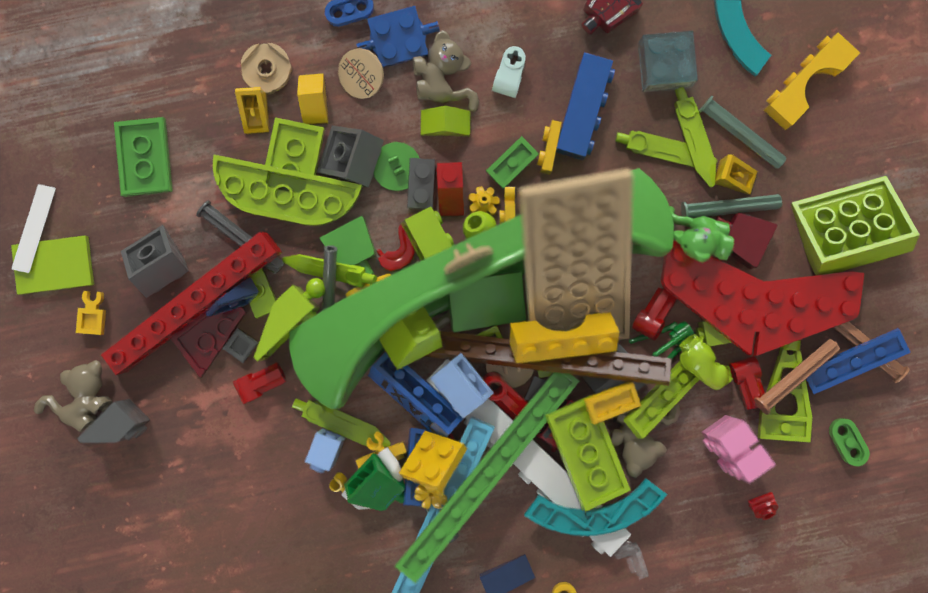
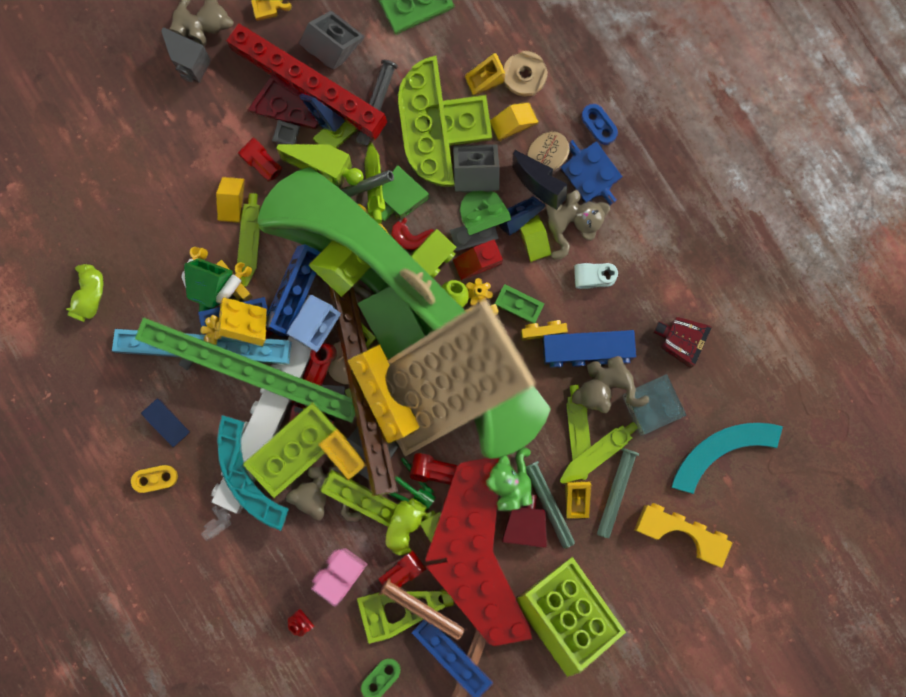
camera: 70 degrees right, 5 degrees down
light blue brick [305,428,346,473] -> none
none -> yellow slope [216,177,245,223]
none -> bright green plate [461,202,511,235]
none -> dark blue slope [499,196,546,236]
none -> black slope [512,150,567,210]
none -> dark tan animal [572,356,650,413]

